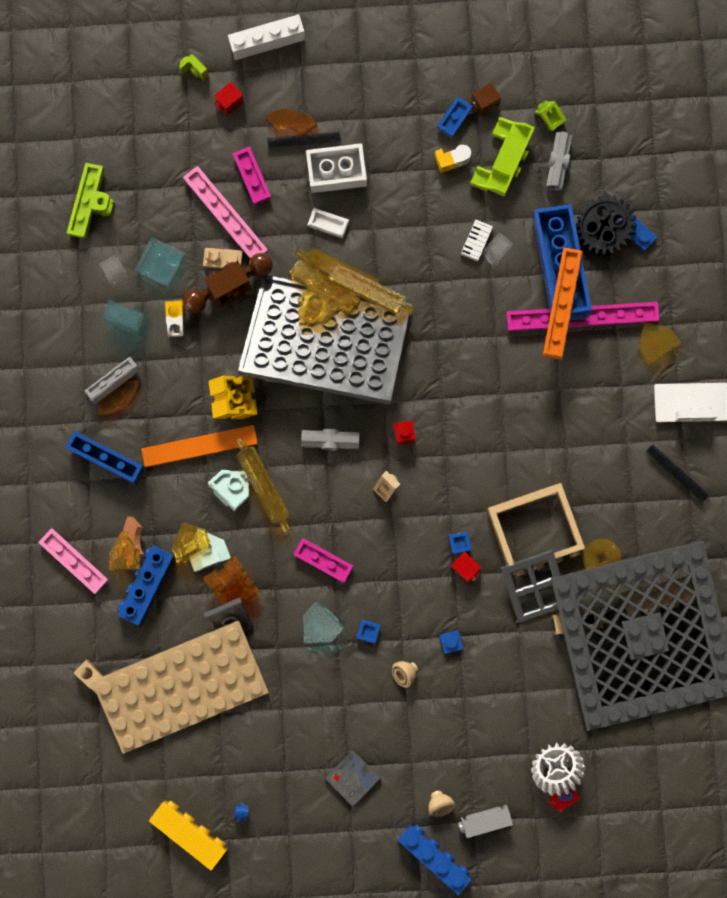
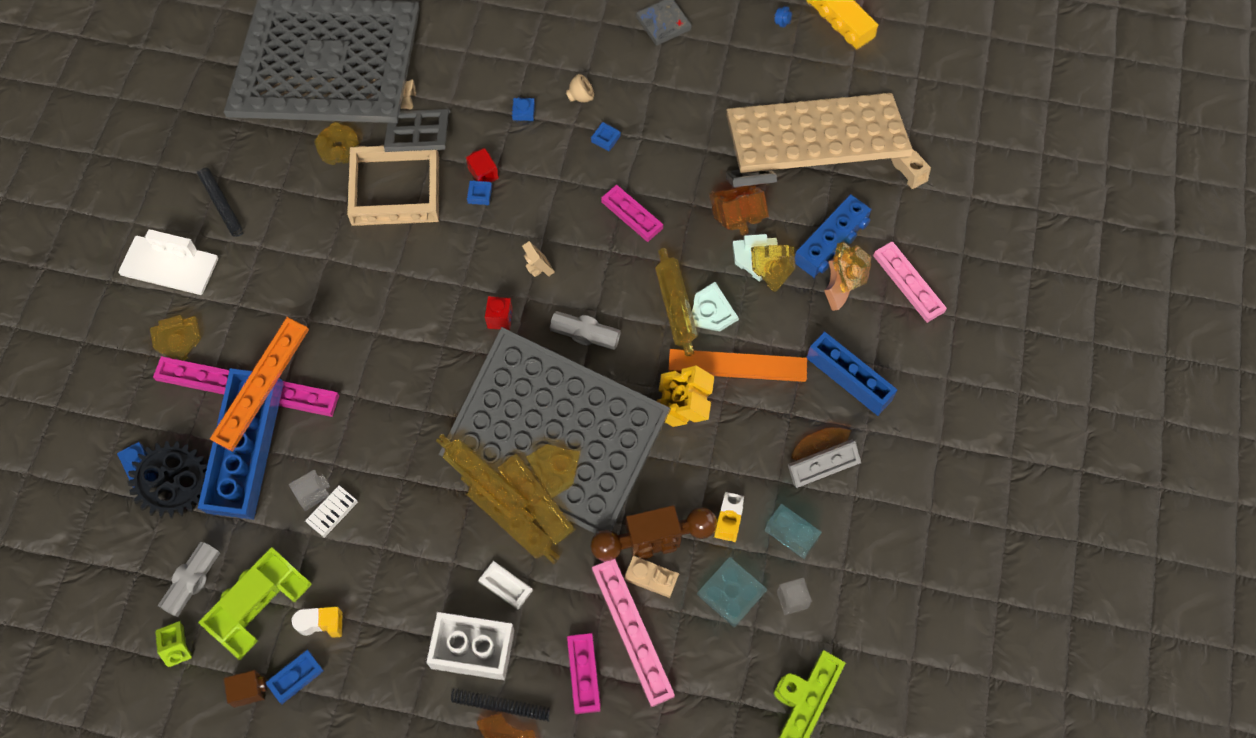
camera: 165 degrees left, 15 degrees down
clear light blue plate [303,601,345,643] -> none

